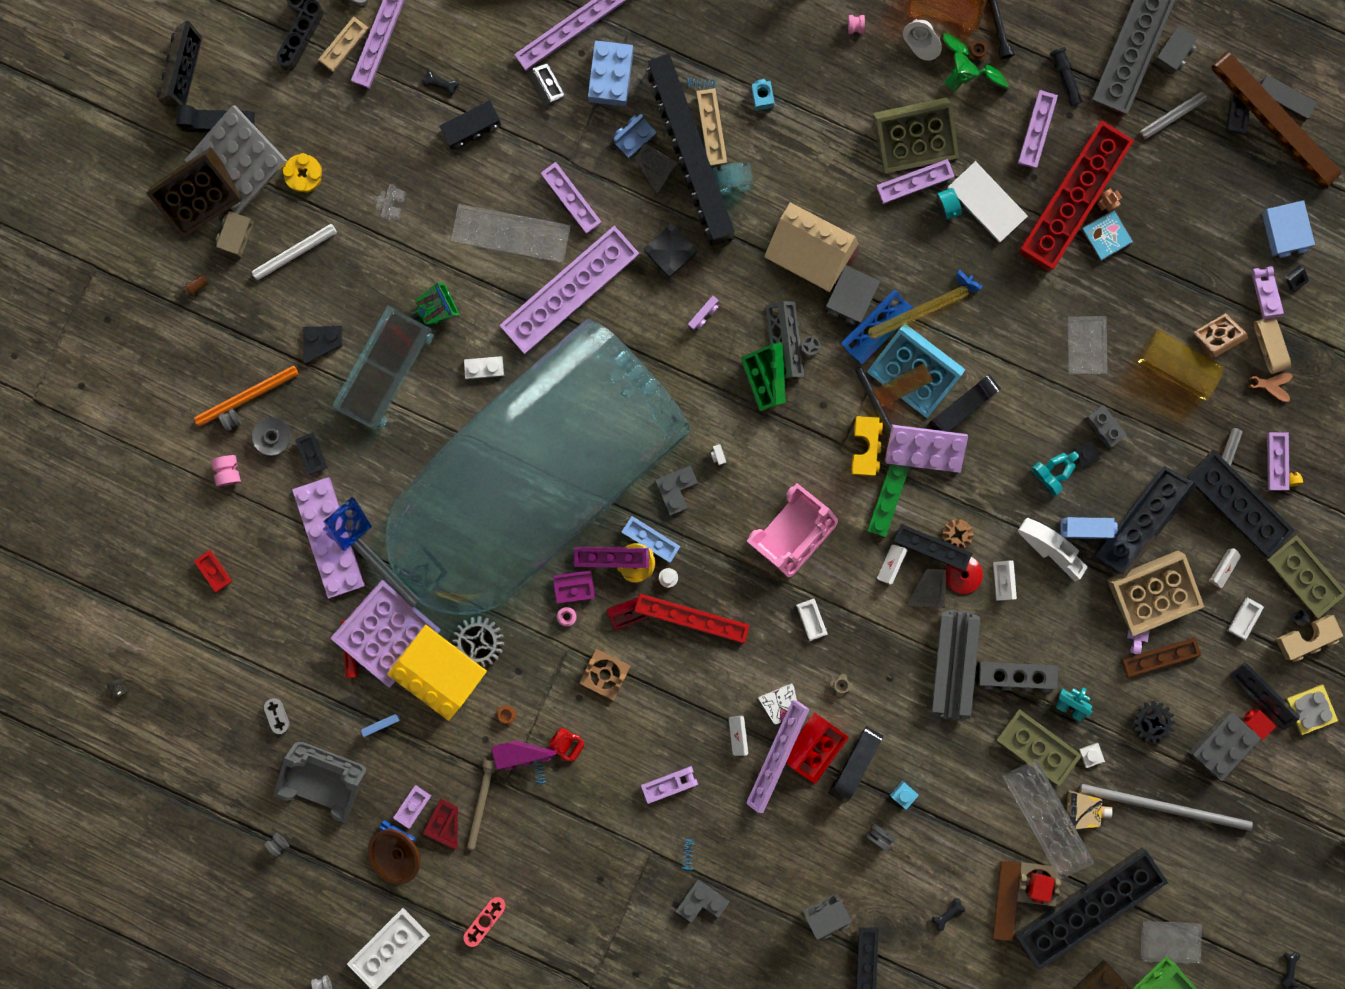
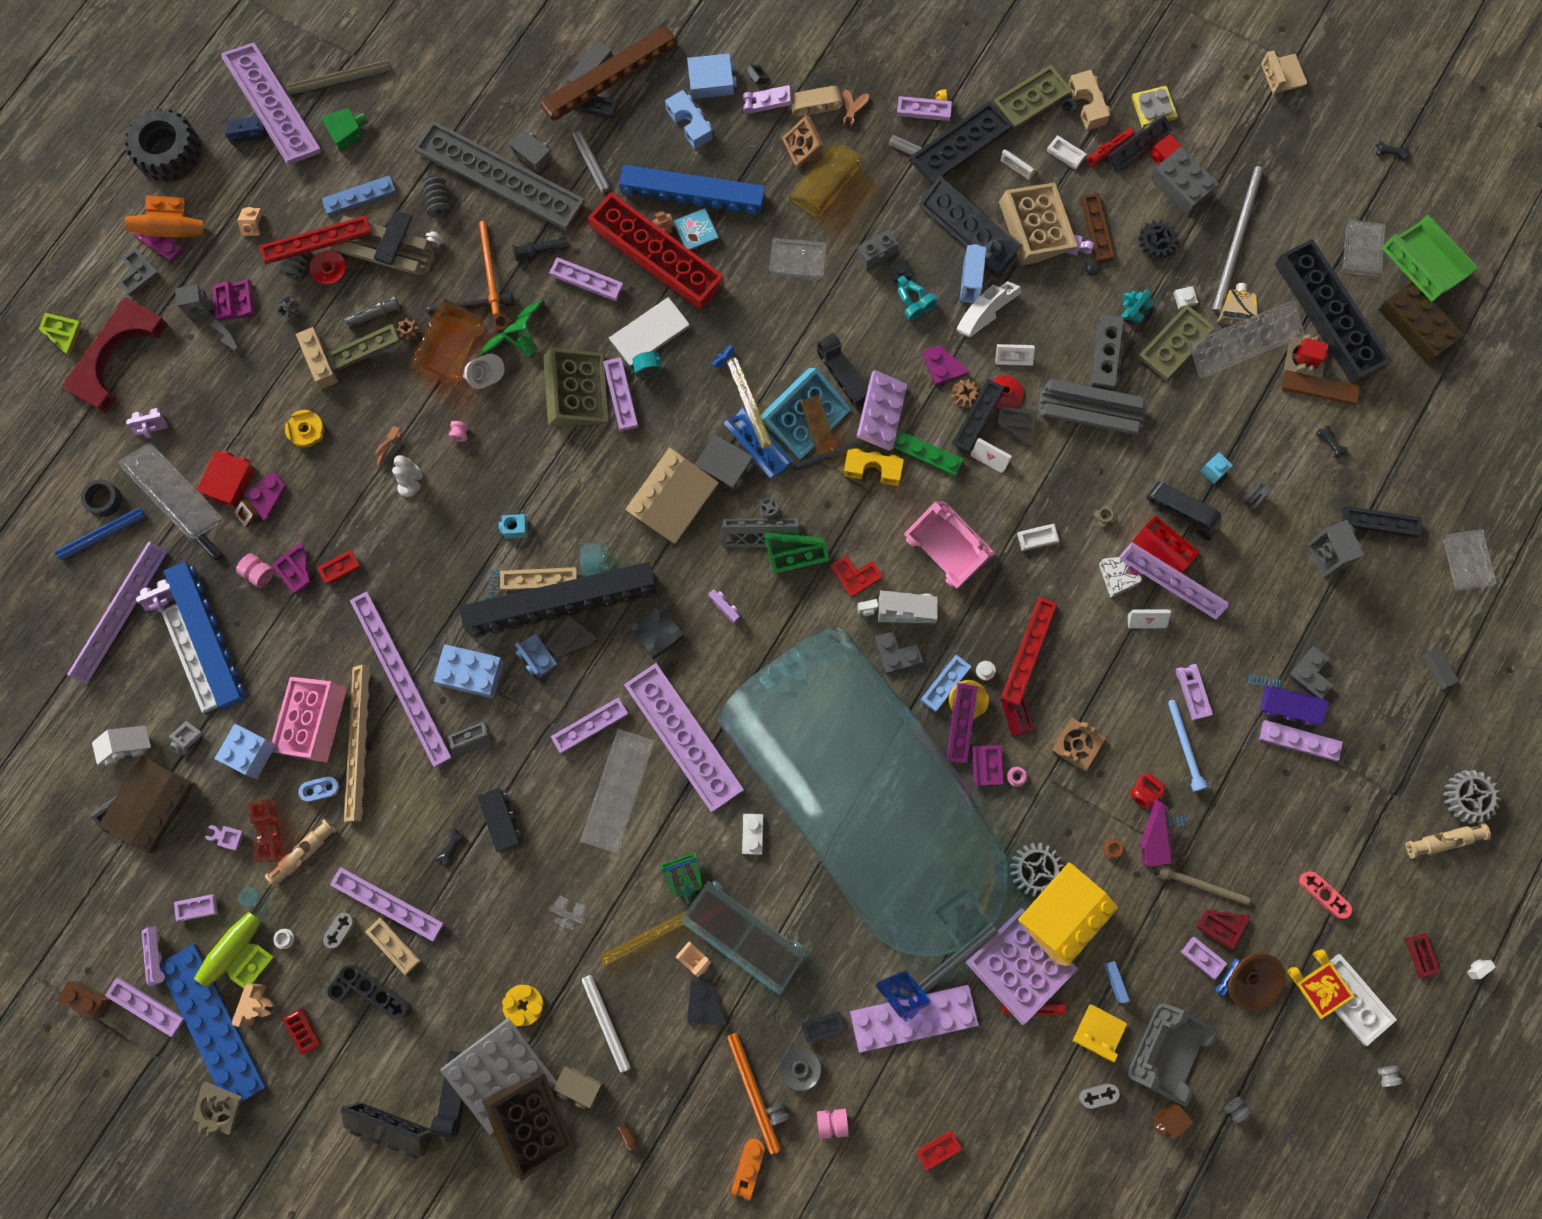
camera: 85 degrees left, 10 degrees down
none -> orange bar [479,221,500,317]
none -> clear yellow axle [599,901,709,965]
none -> blue brick [619,165,765,214]
none -> light blue arch [665,90,713,150]
none -> light nougat bracket [676,942,711,977]
none -> orange plate [730,1138,765,1201]
none -> red plate [830,555,883,598]
none -> white wedge [878,591,937,623]
none -> magenta wing [922,345,969,386]
none -> yellow bracket [1073,1004,1127,1062]
none -> black hinge [1085,261,1100,275]
none -> red pin [1087,128,1135,167]
none -> reddish brown brick [1151,1102,1193,1139]
none -> light blue piece [1168,700,1209,792]
none -> lavender plate [1259,720,1343,761]
none -> dark purple brick [1260,685,1329,726]
none -> flag [1287,950,1354,1019]

